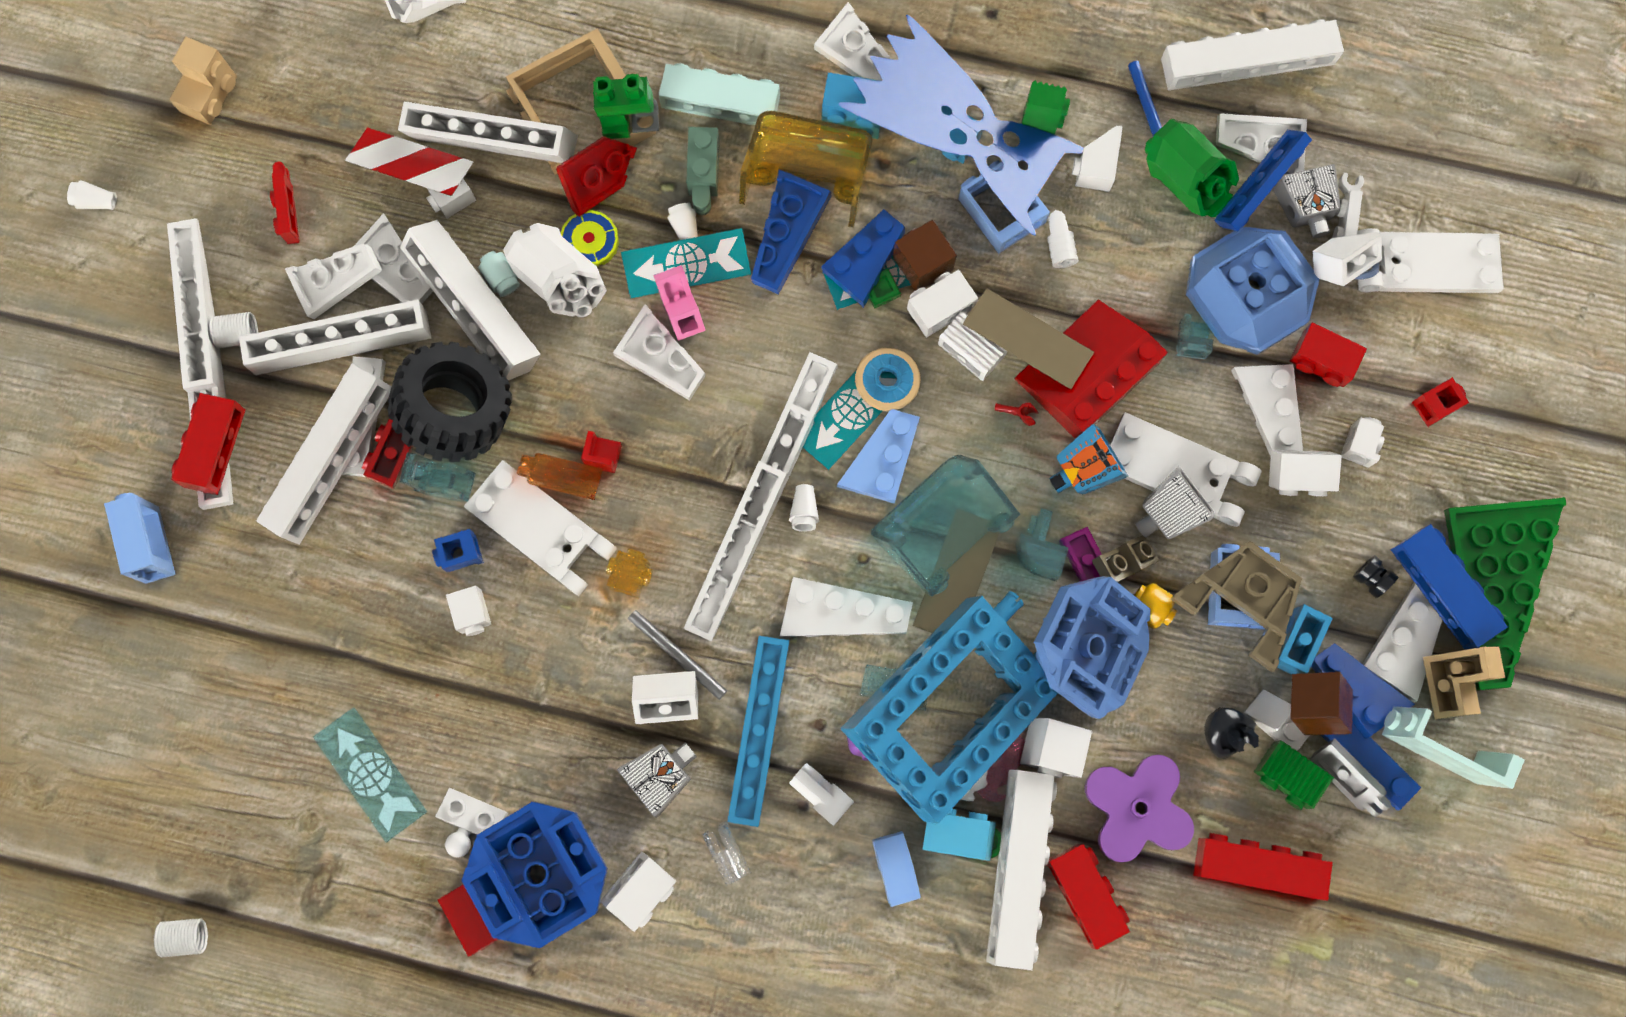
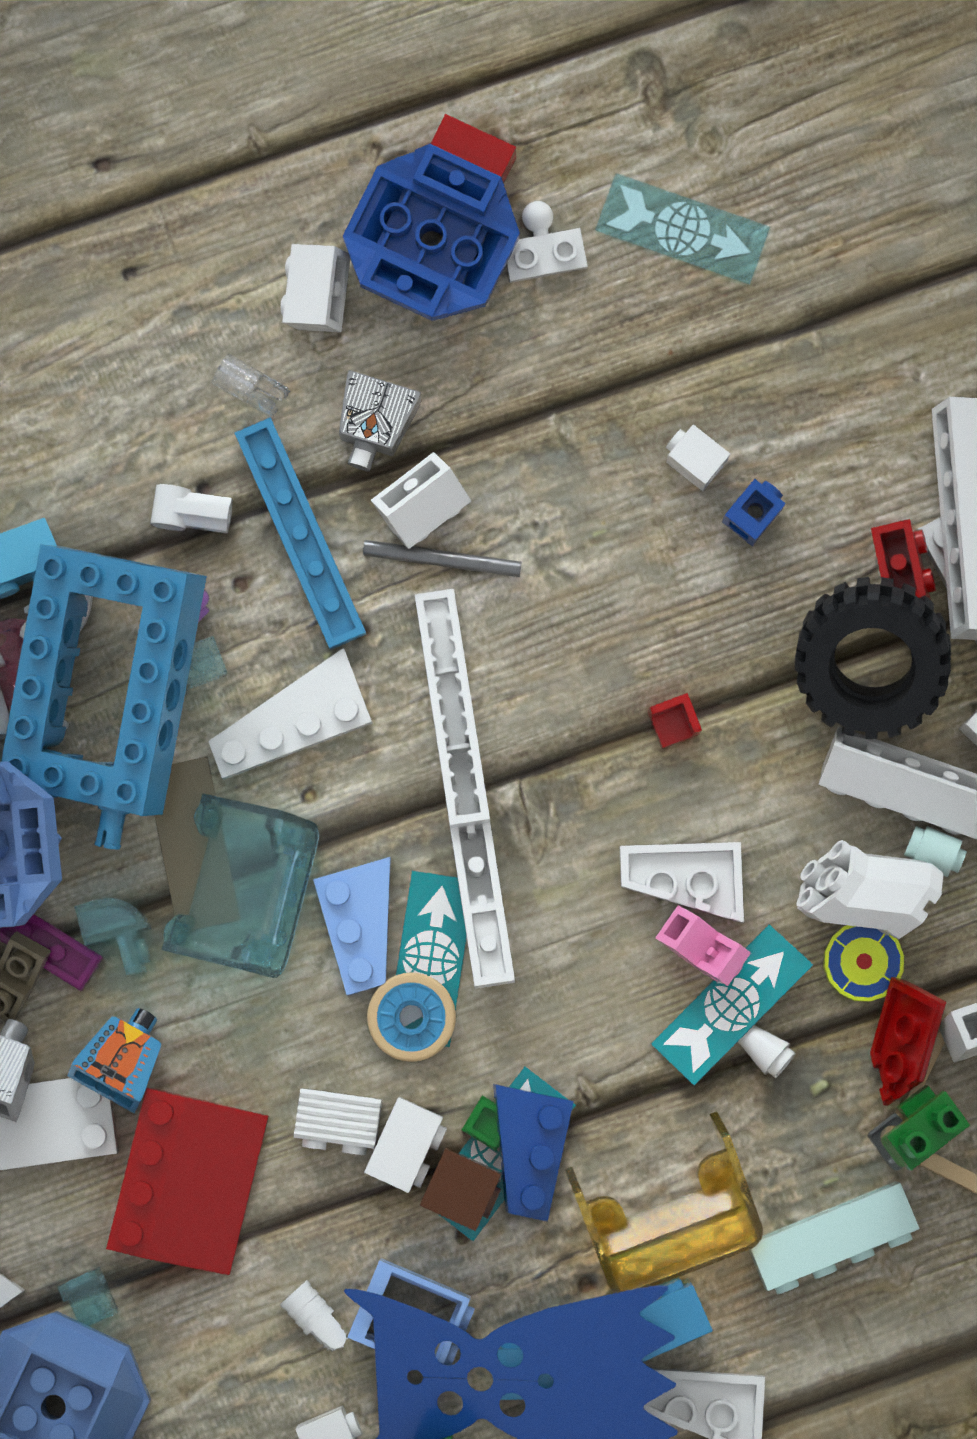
camera: 150 degrees right, 5 degrees up
clear light blue brick [399,453,476,502] -> none
white hinge [464,460,617,597] -> none
clear orange hinge [517,453,603,500] -> none
clear yellow brick [606,548,653,599] -> none
sand green brick [686,127,720,215] -> none
blue wing [751,169,832,295] -> none
white cone [789,484,819,531] -> none
light blue slope [872,831,921,907] -> none
dark tan sticker [963,288,1094,389] -> none
red hand [995,403,1039,426] -> none

